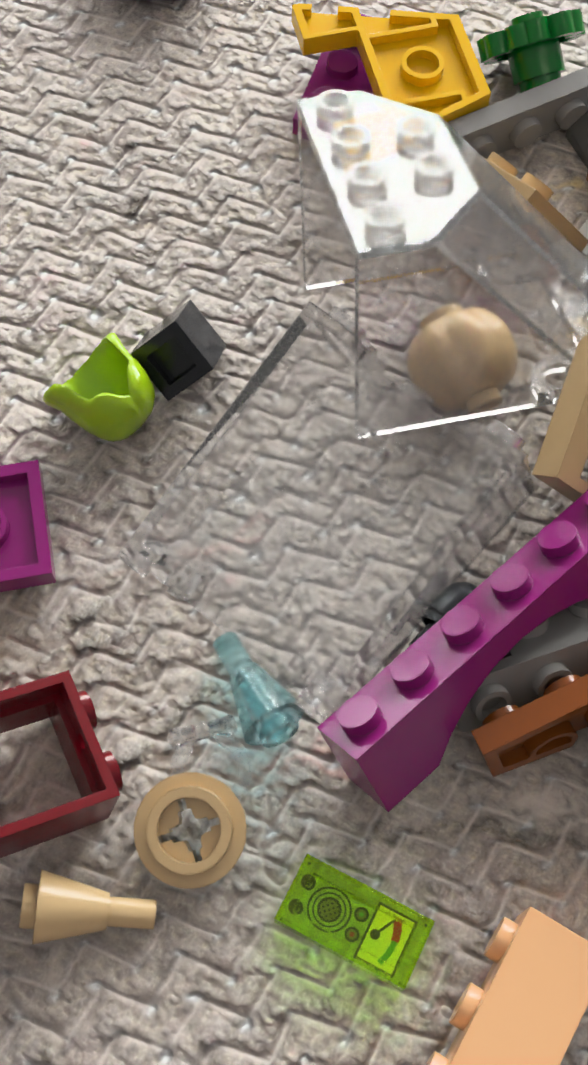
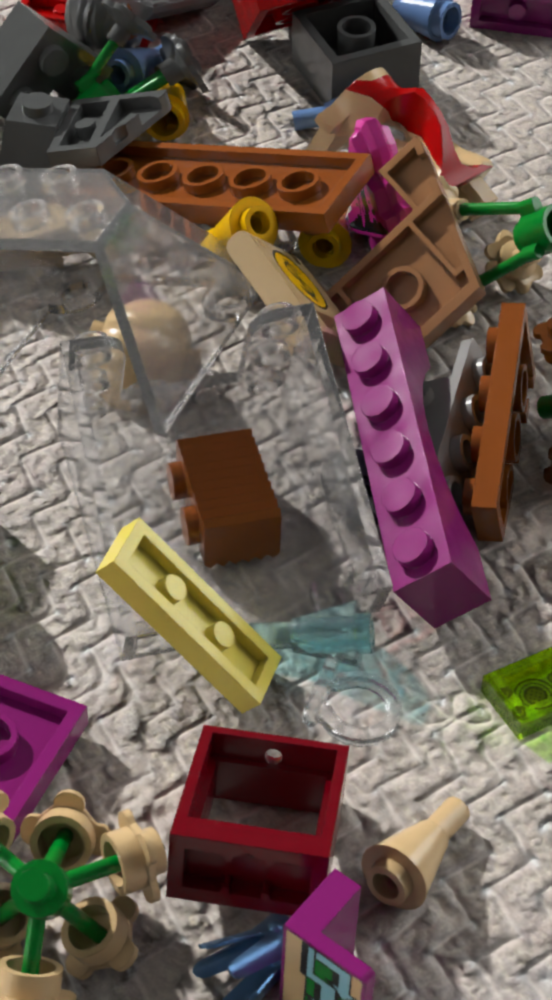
camera: 55 degrees left, 20 degrees down
tan gear [134,772,247,889] -> none
none -> light yellow plate [95,517,282,714]
none -> dark orange brick [167,428,282,569]

